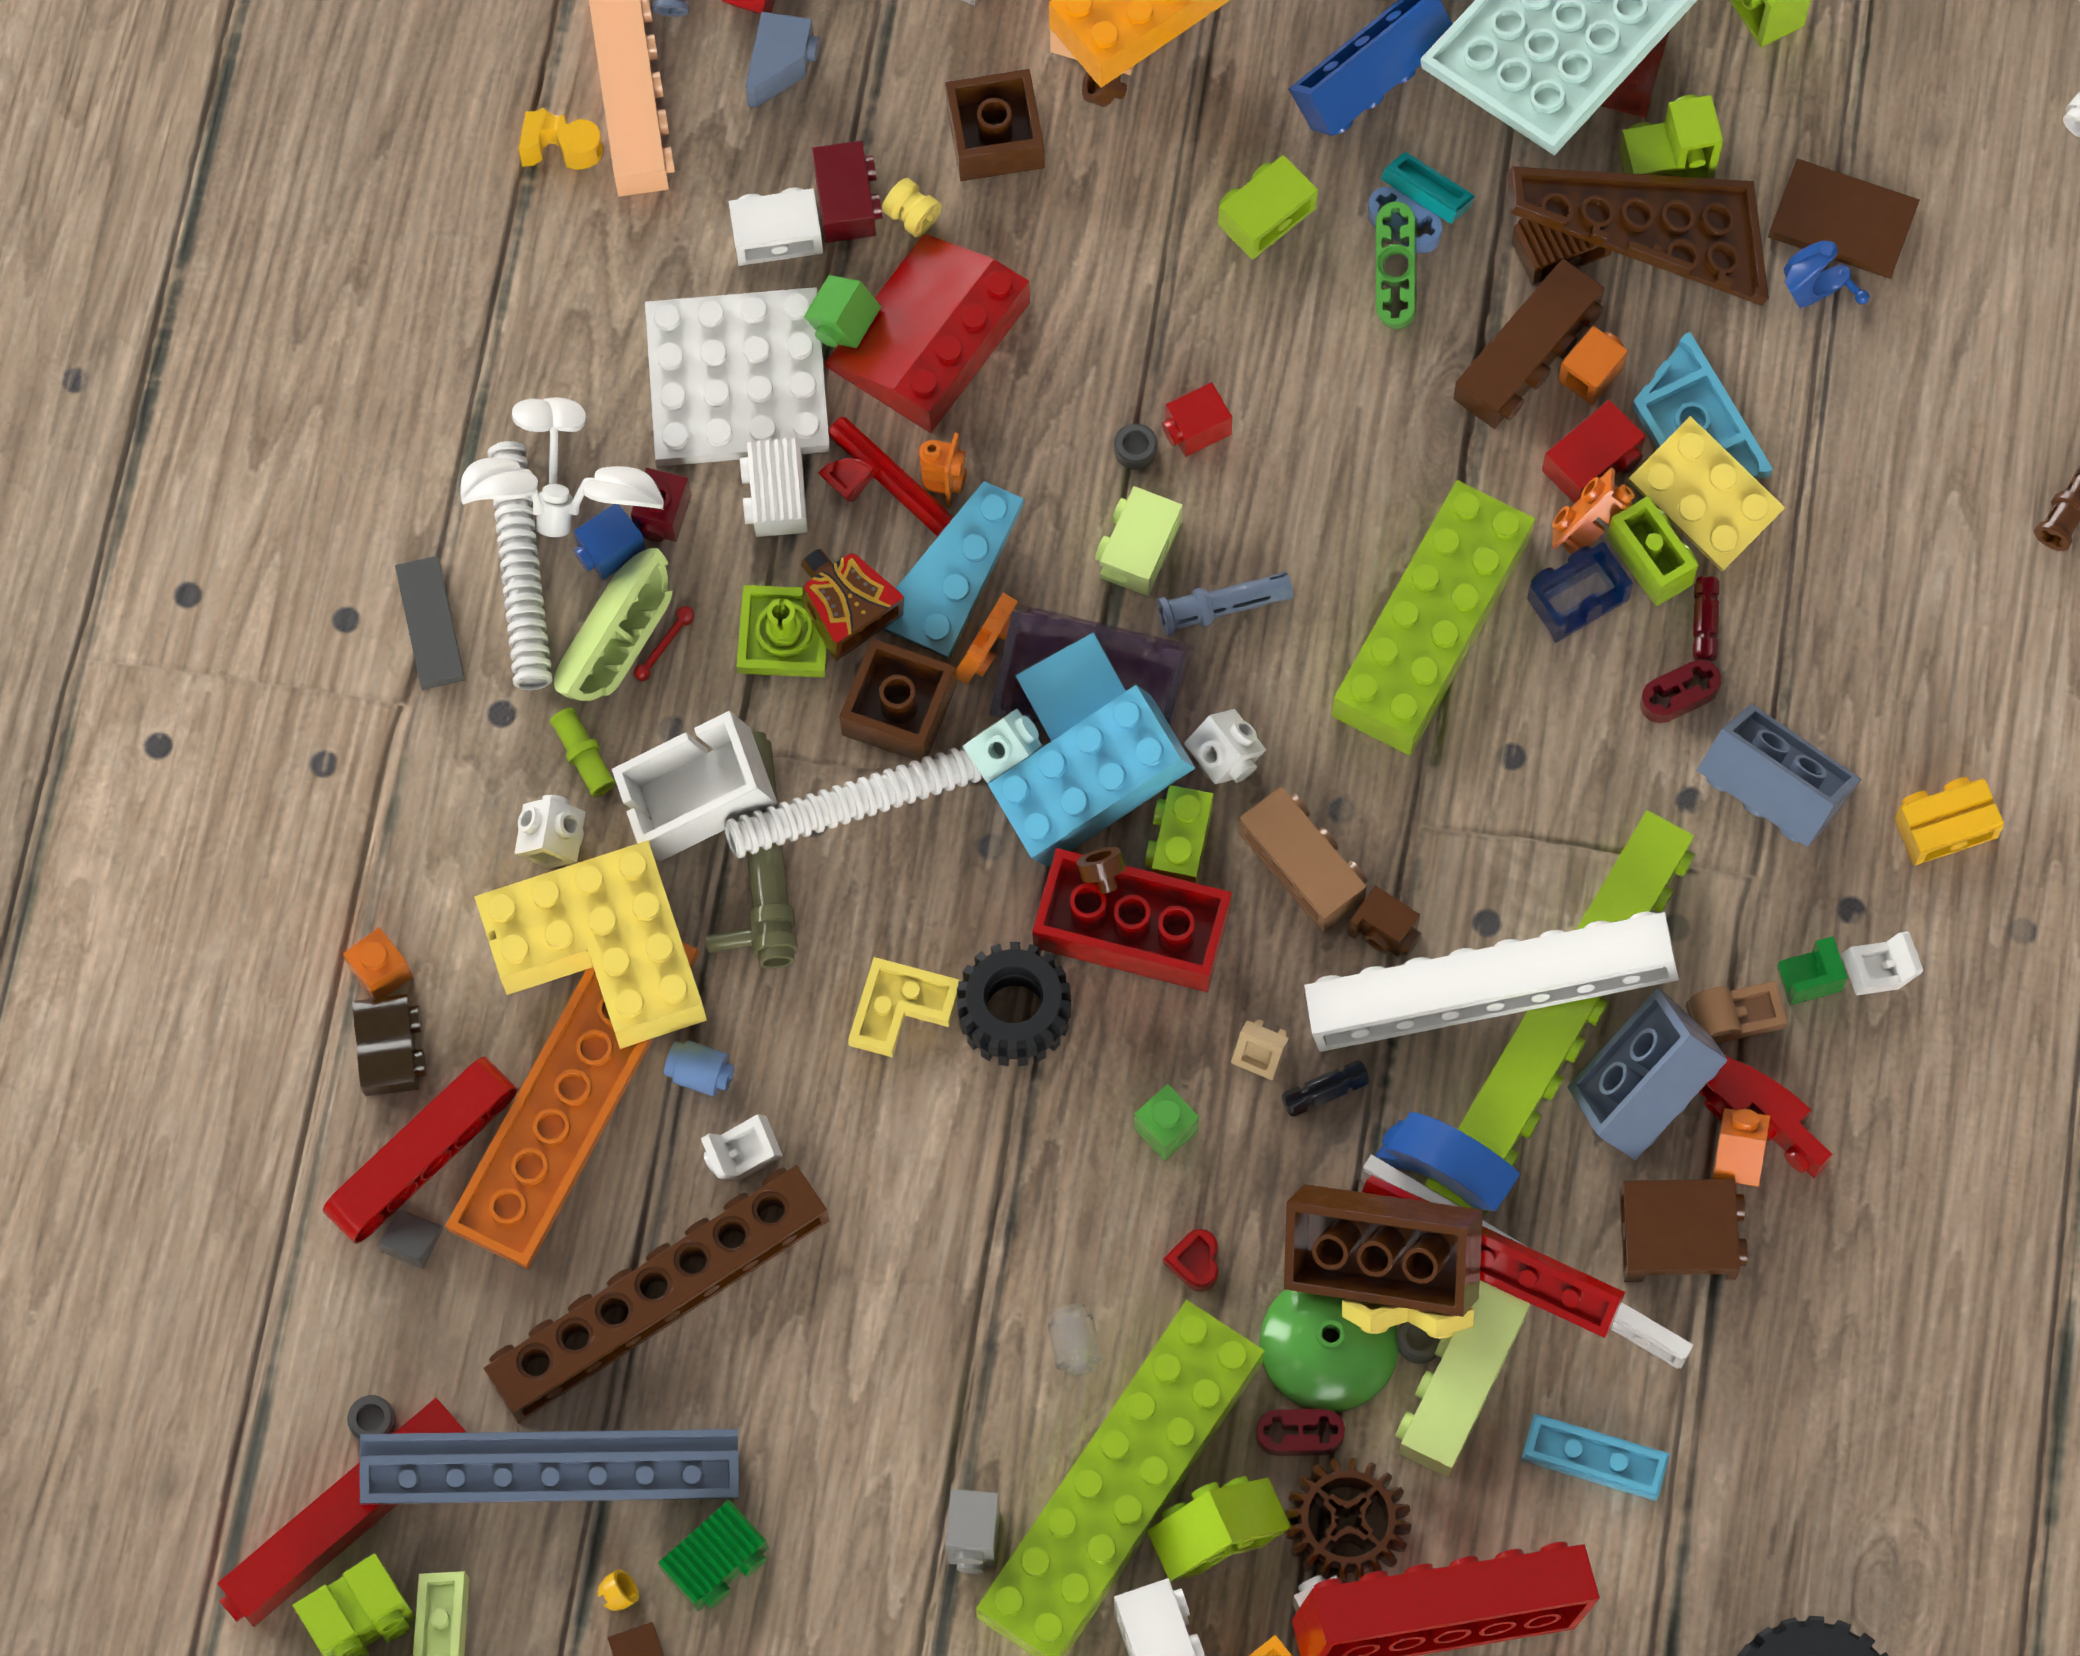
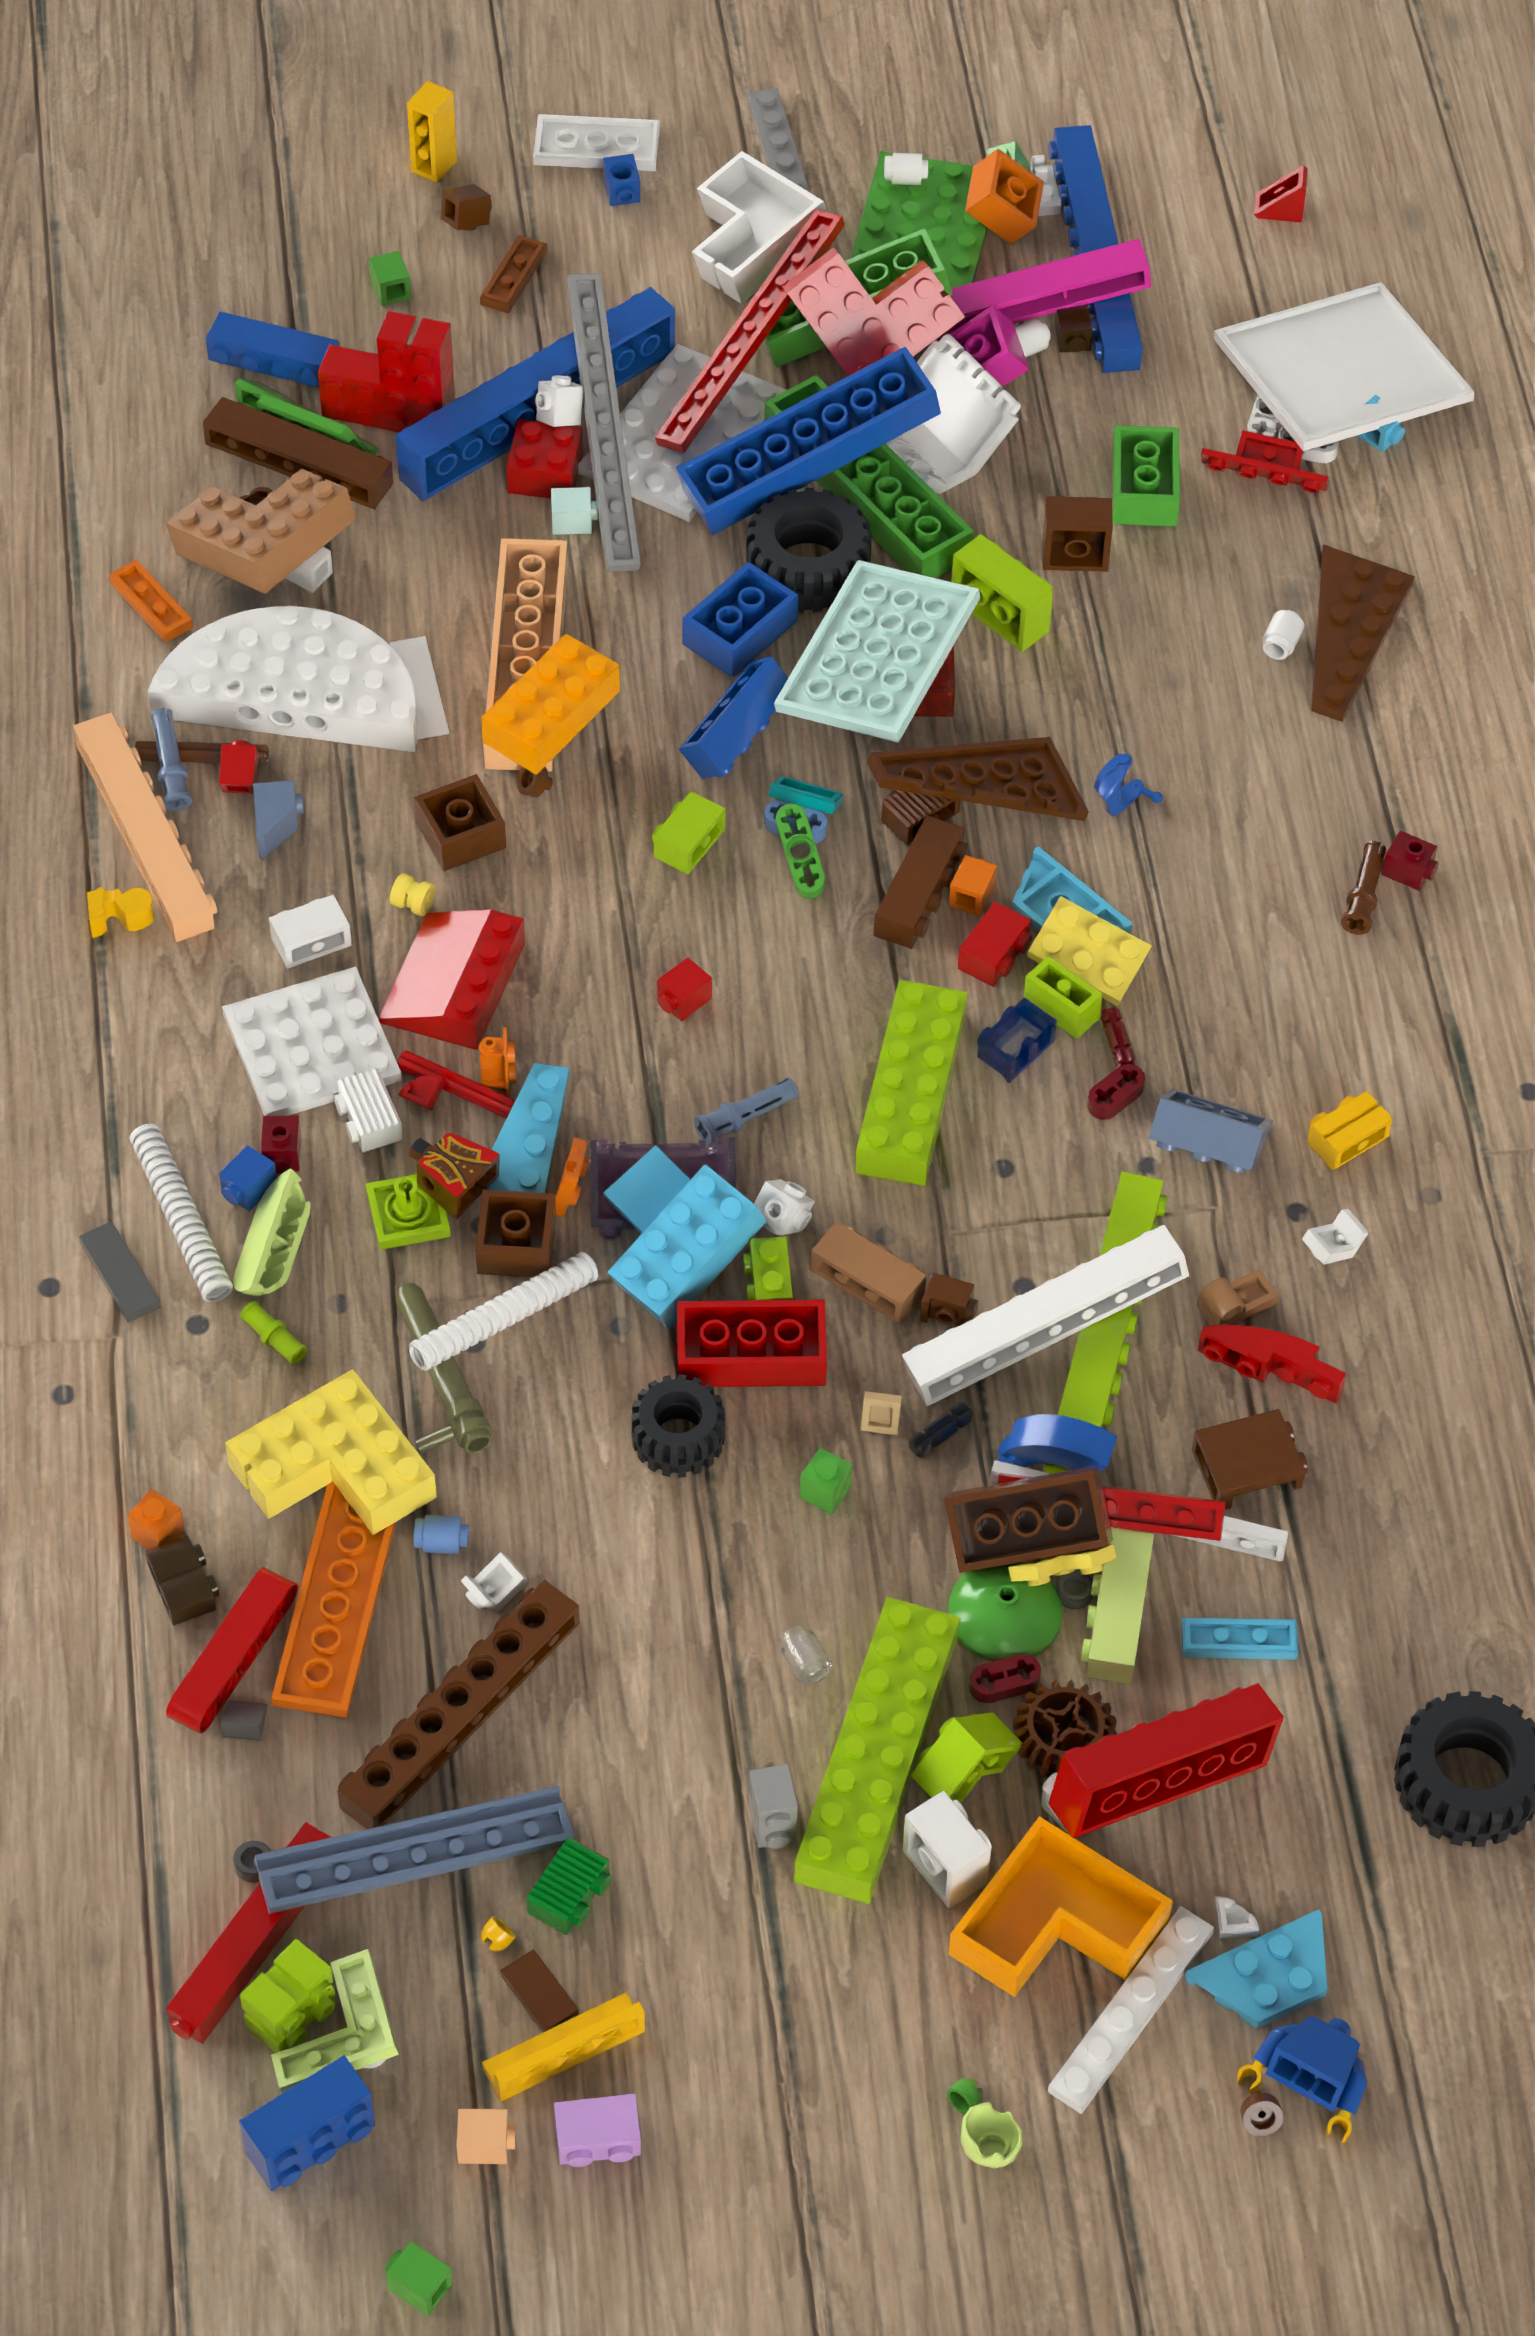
camera: 20 degrees left, 15 degrees down
white plant [460,397,664,537] -> none
white brick [514,795,586,869] -> none
white piece [612,711,778,861] -> none
red hinge [633,606,694,682] -> none
bright green brick [804,275,882,348] -> none
dark red brick [811,140,883,243] -> none
light yellow plate [848,957,961,1057] -> none
light aqua brick [962,709,1042,783] -> none
reddish brown tile [1077,847,1126,893] -> none
yellowish green brick [1095,486,1183,597] -> none
dark grey tile [1114,423,1158,470] -> none
red tile [1163,1229,1219,1292] -> none
orange hinge [1552,467,1635,555] -> none
sand blue slope [1567,988,1728,1161] -> none
lime brick [1619,94,1723,179] -> none
orange brick [1713,1108,1770,1187] -> none
reddish brown tile [1768,158,1920,279] -> none
green panel [1777,936,1848,1006] -> none

